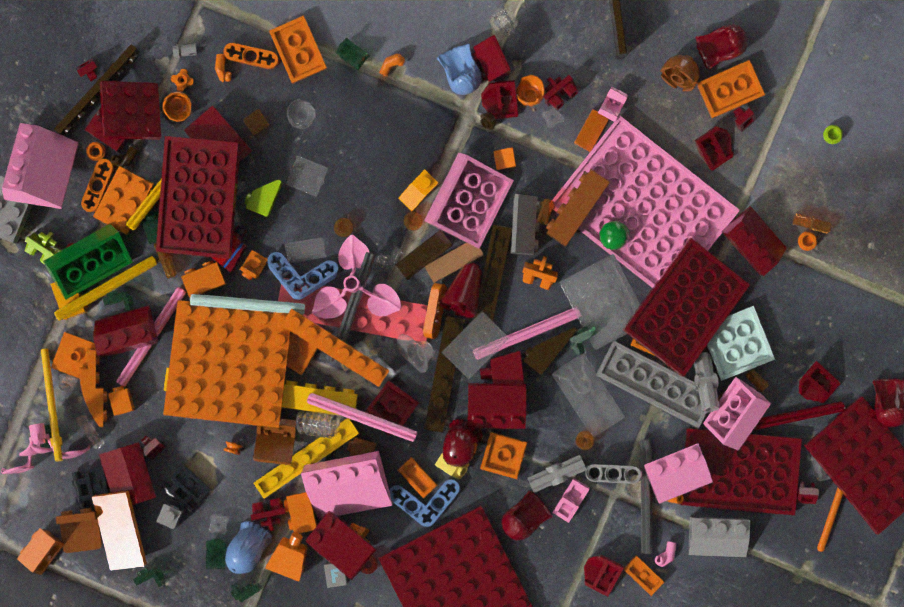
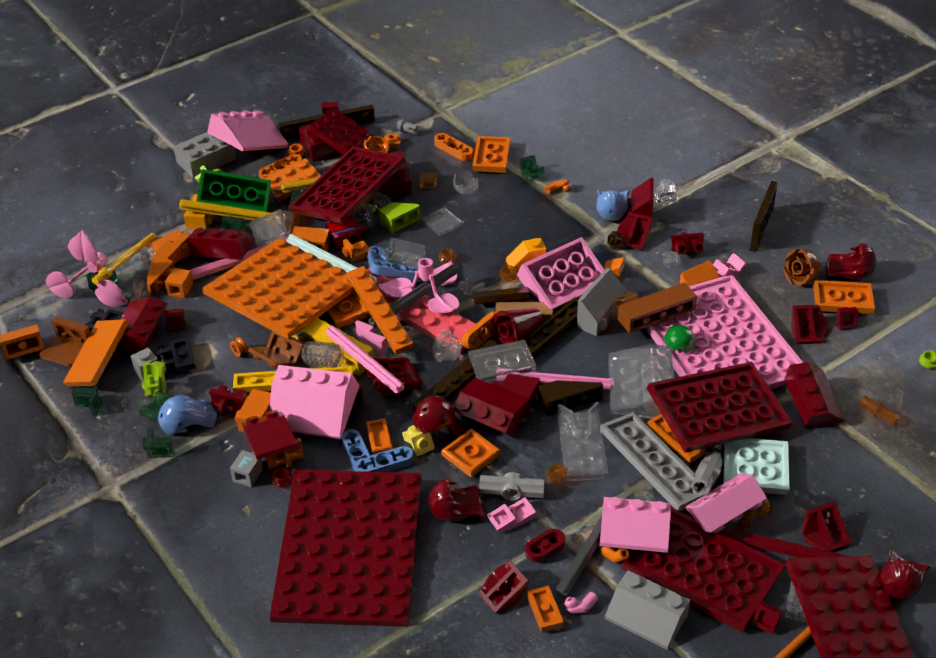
camera: 30 degrees right, 45 degrees down
dark brown arm [111,146,138,167] -> none
orange arm [215,54,232,82] -> none
orange torso [265,532,308,582] -> none
orange hair [516,75,545,106] -> none
orange hips [522,256,558,290] -> none
clear green bracket [570,326,597,356] -> none
light grey beam [585,464,643,484] -> none
orange plate [798,232,817,251] -> none
none -> lime hips [142,361,166,399]
none -> clear slope [250,209,293,247]
none -> bright pink slope [355,320,387,356]
none -> dark red plate [525,529,565,563]

